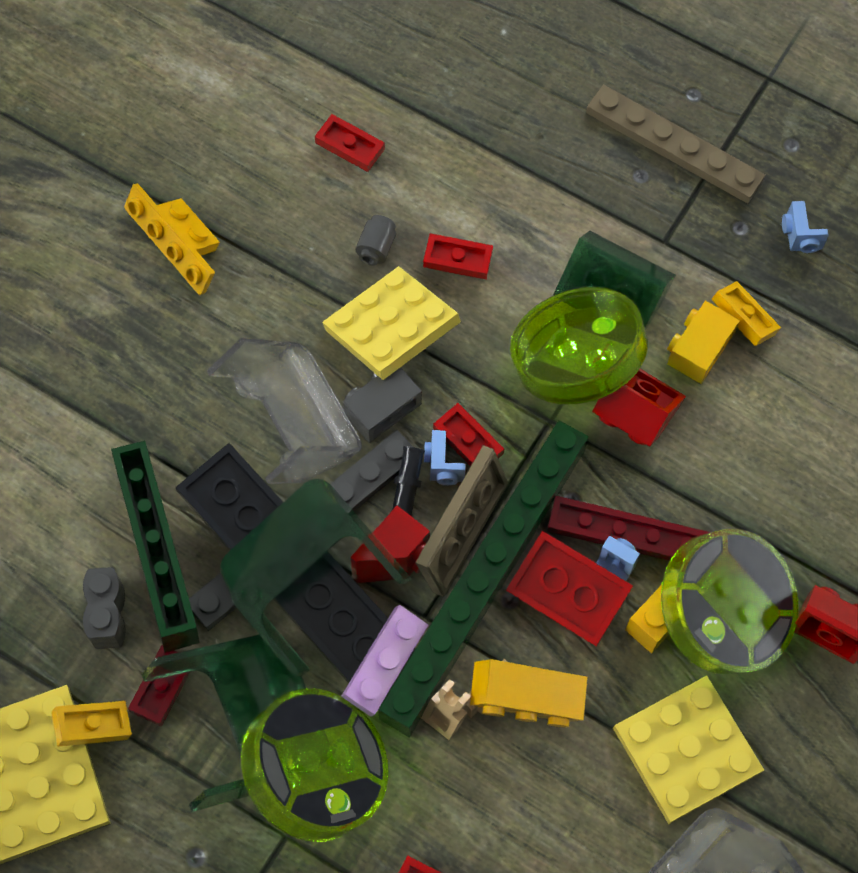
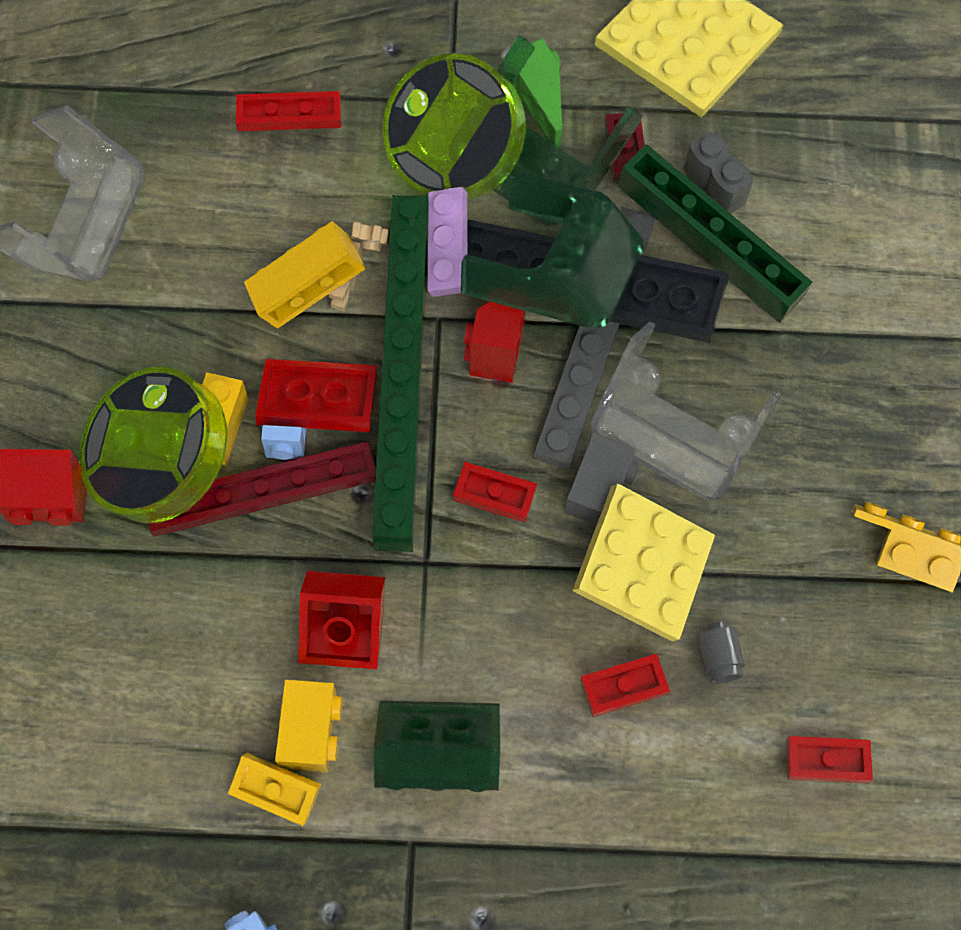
camera: 150 degrees right, 0 degrees up
yellow plate [51,701,132,747] -> none
black pin [392,446,425,516] -> none
dark tan tile [415,445,508,597] -> none
light blue bracket [424,430,466,485] -> none
clear neon green piece [510,287,648,405] -> none
light yellow plate [613,676,764,824] -> none
none -> bright green slope [506,38,562,151]

